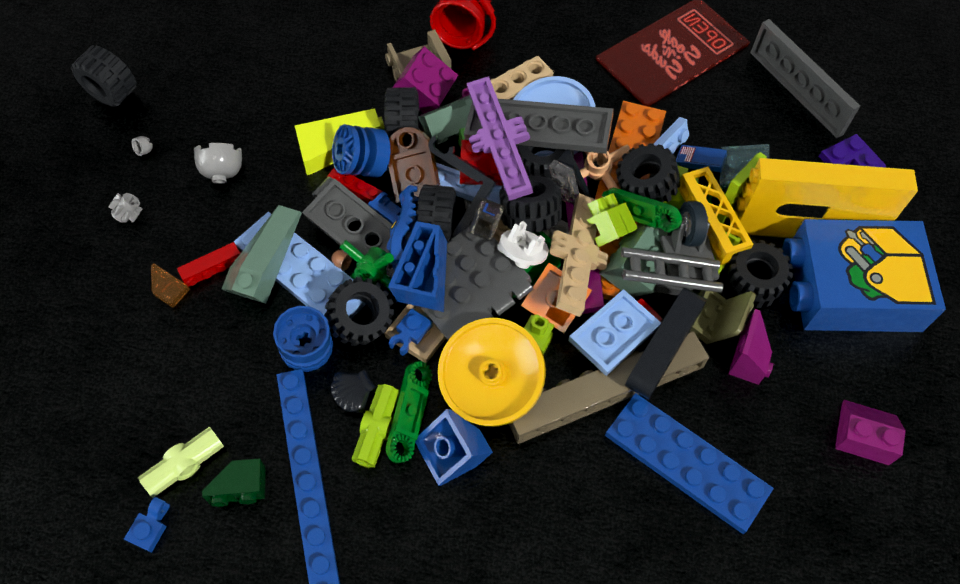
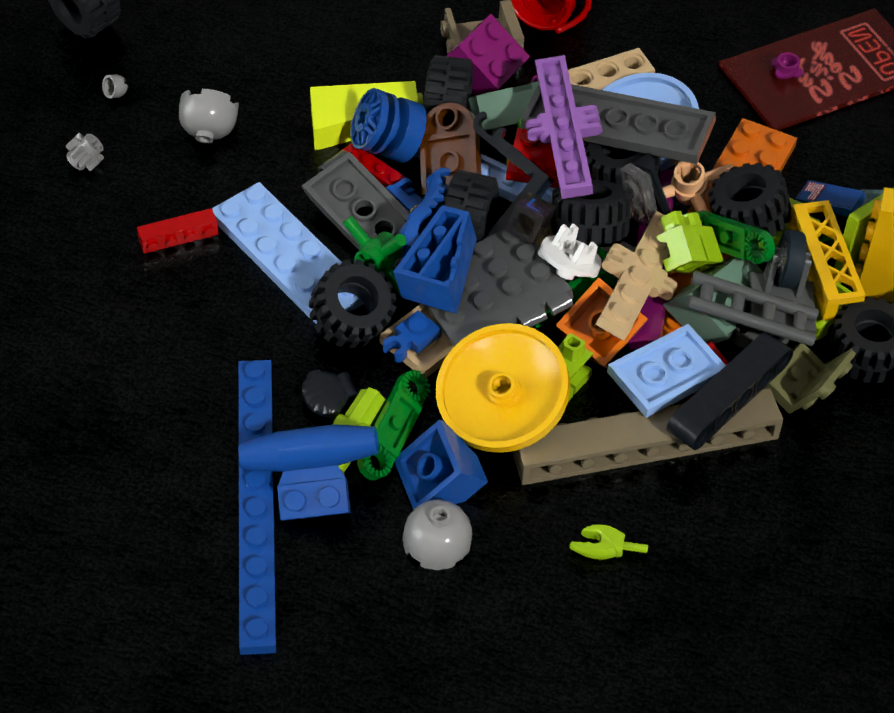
camera: 10 degrees right, 10 degrees down
blue plate [124,497,170,553] -> none
yellowish green piece [138,427,224,498] -> none
clear orange tile [151,263,190,308] -> none
dark green slope [202,459,265,507] -> none
sand green wedge [221,205,302,304] -> none
blue wheel [273,306,333,372] -> none
nougat hinge [332,250,353,271] -> none
blue plate [605,393,774,534] -> none
light blue plate [654,117,689,154] -> none
magenta slope [729,309,773,385] -> none
none -> blue plate [238,424,379,521]
none -> light grey cylinder [402,499,473,570]
none -> lime hand [570,525,648,560]
none -> magenta plate [771,52,803,79]

